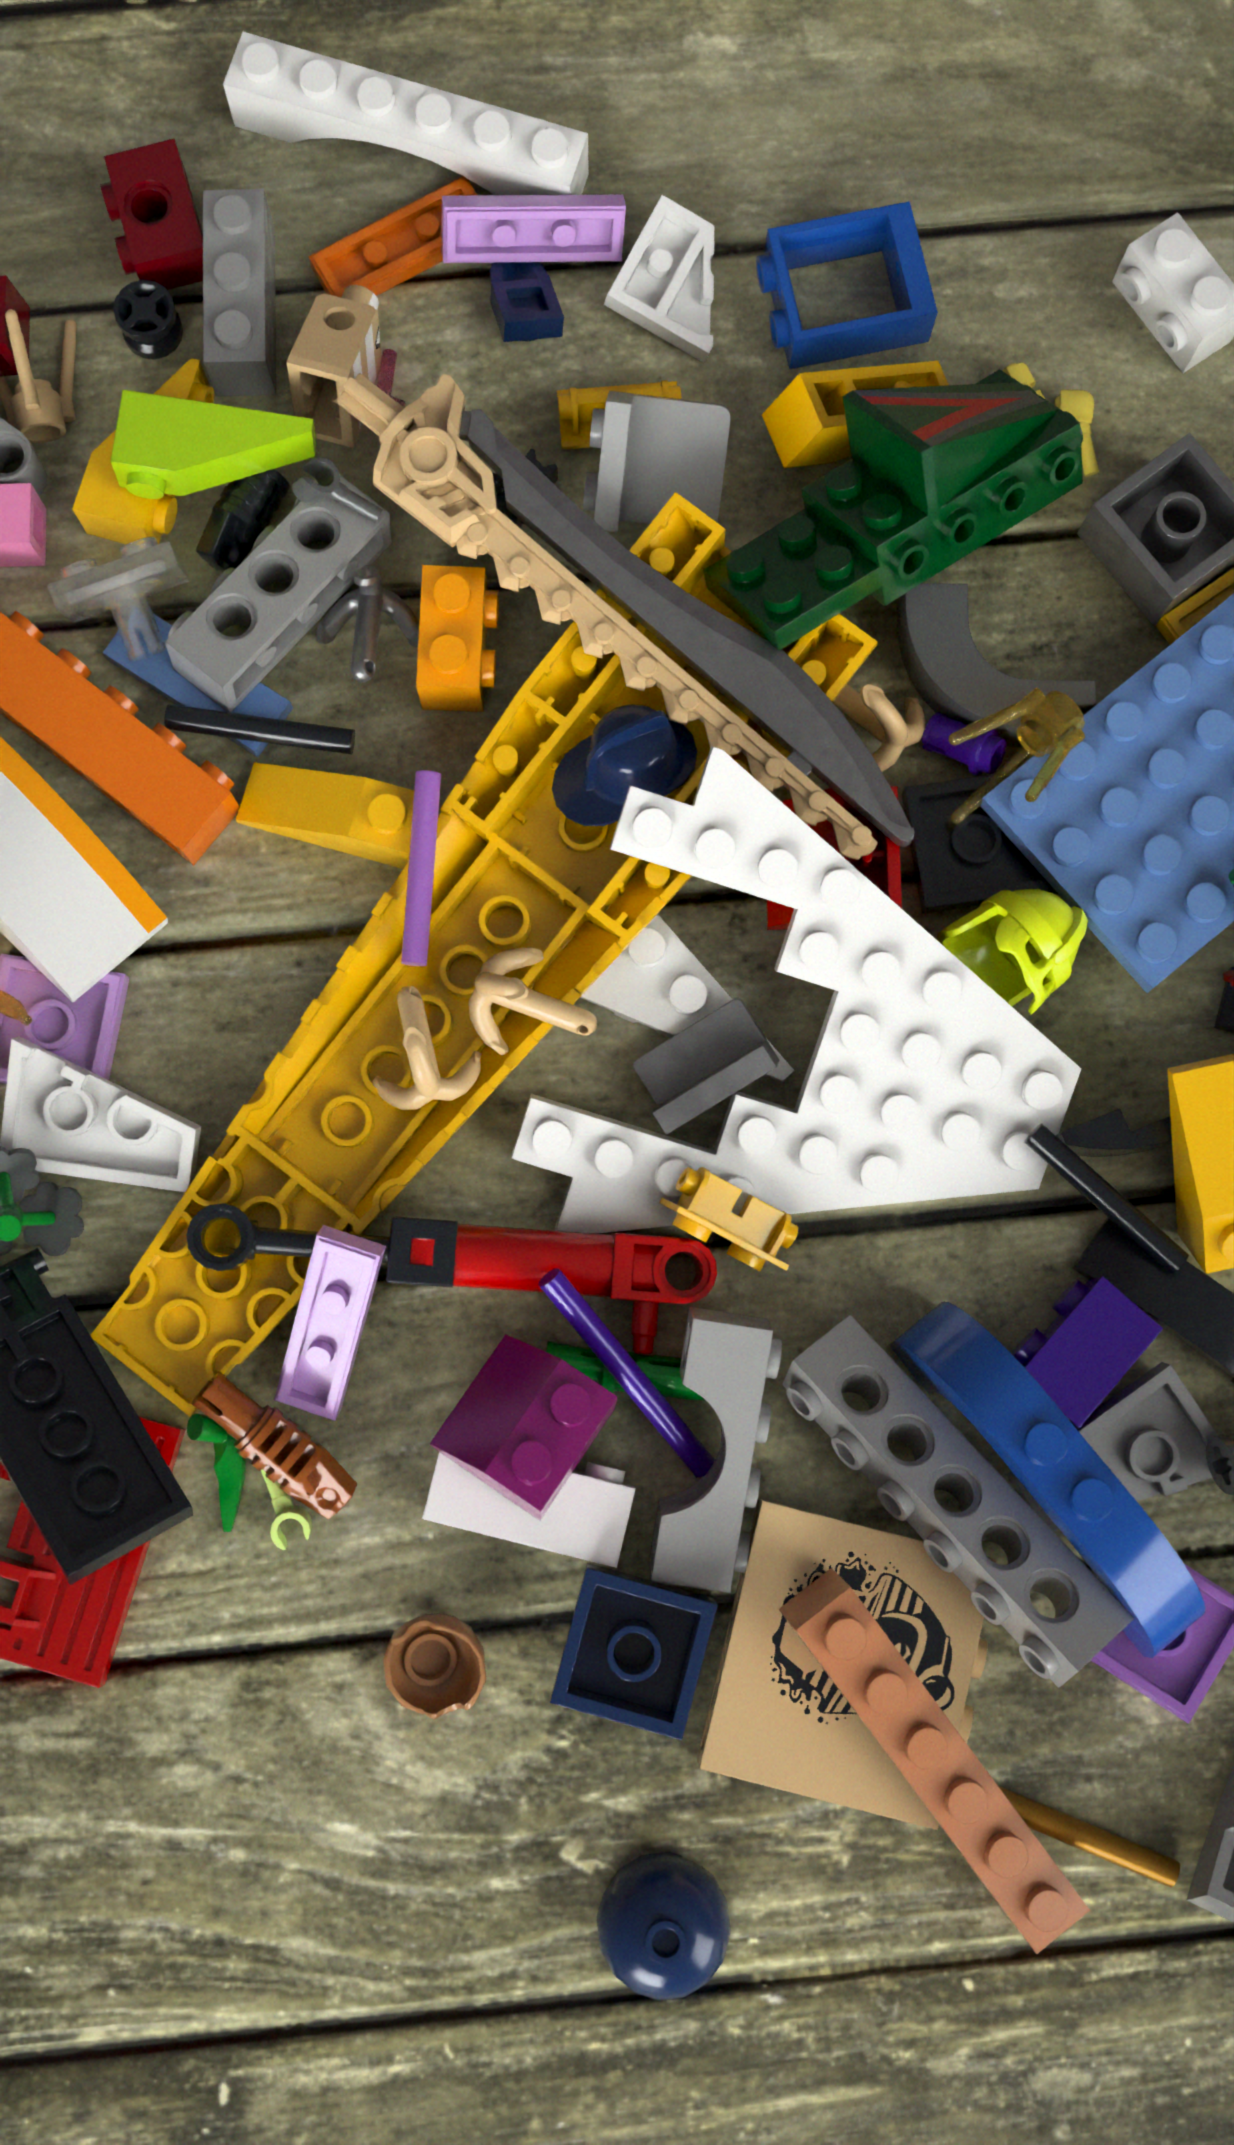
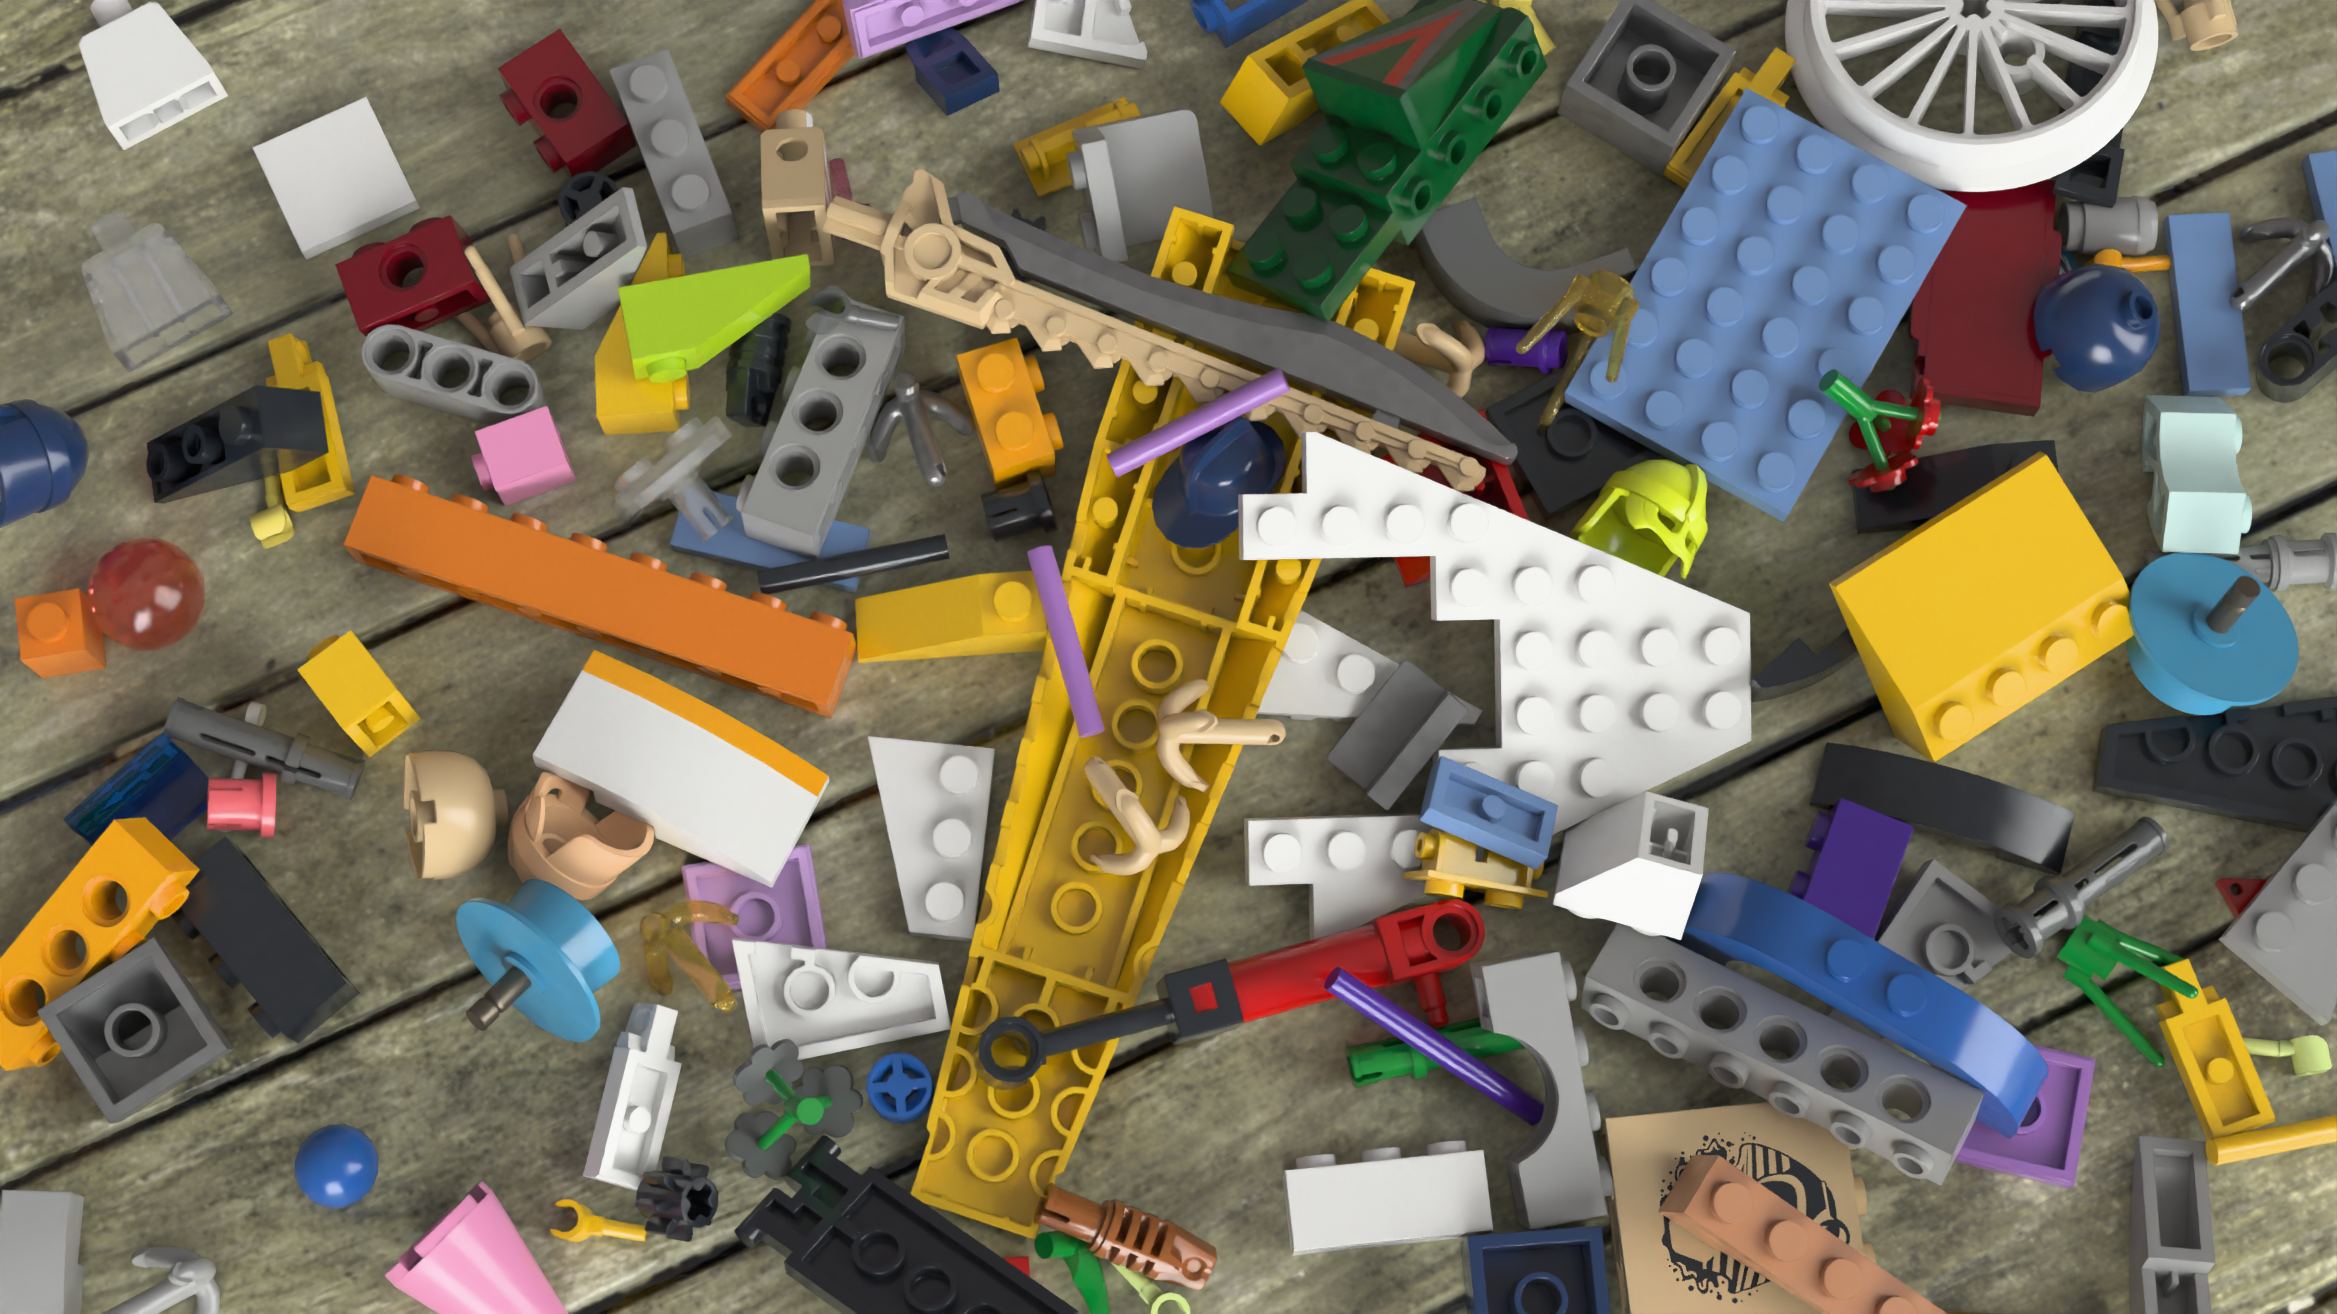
camera: 20 degrees left, 5 degrees down
tile [274,1225,386,1421] -> none
magenta slope [430,1334,618,1521] -> none
black bar [1024,1123,1189,1274] -> none
none -> light grey slope [509,187,647,330]
none -> blue wheel [866,1052,935,1124]
none -> white wing [868,736,996,942]
none -> black bush [981,469,1058,542]
none -> medium lavender bar [1107,367,1290,477]
none -> medium blue plate [1419,756,1558,869]
none -> white slope [1553,791,1709,940]

